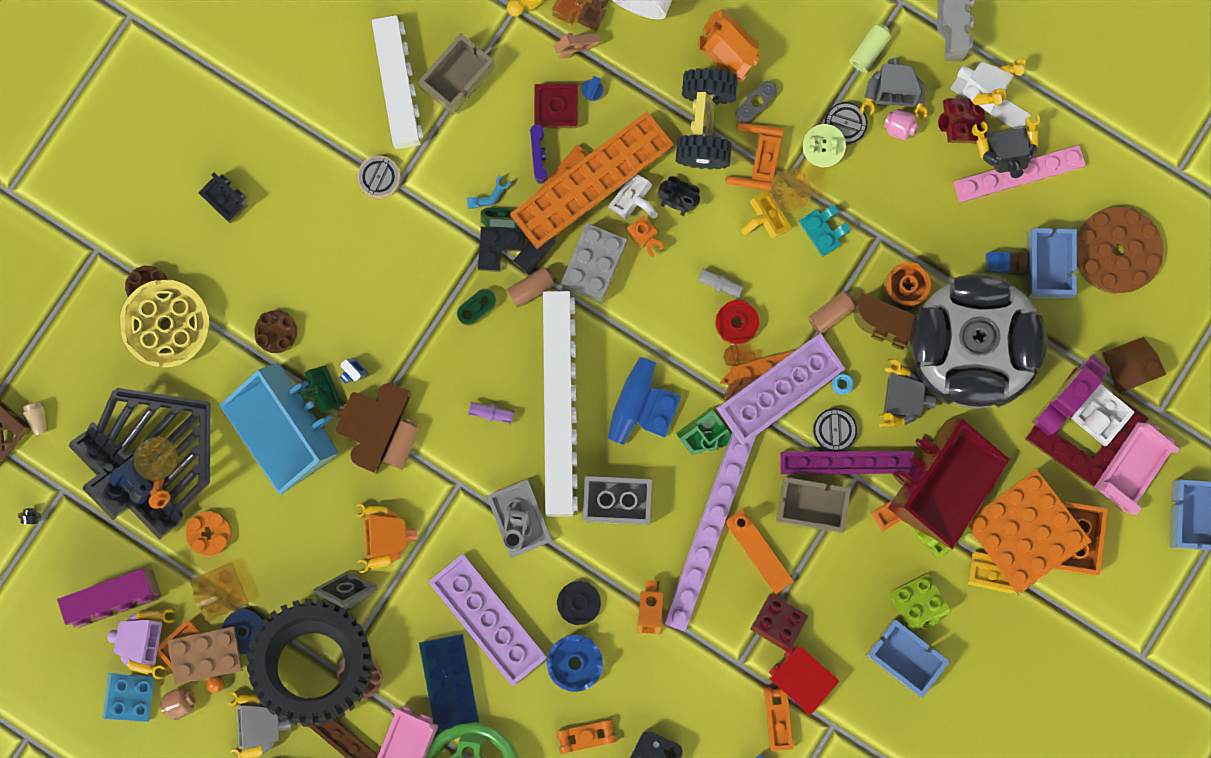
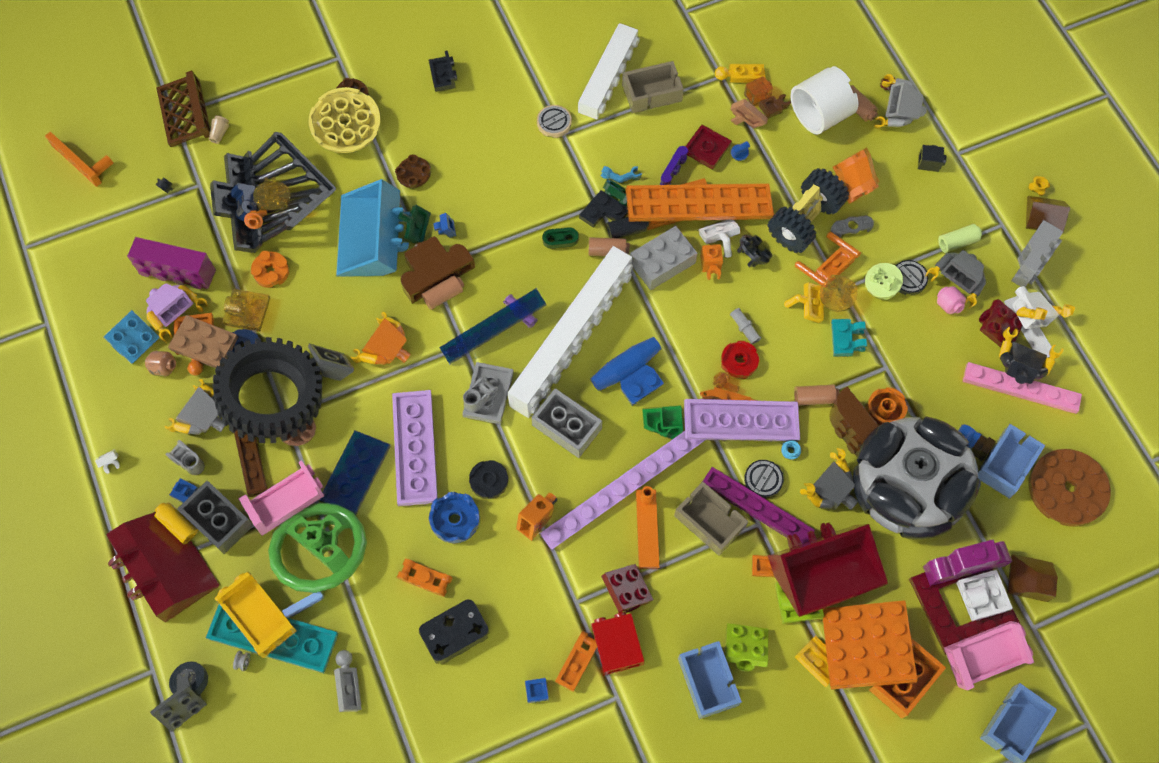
camera: 30 degrees right, 15 degrees down
none -> clear blue plate [439,288,547,364]

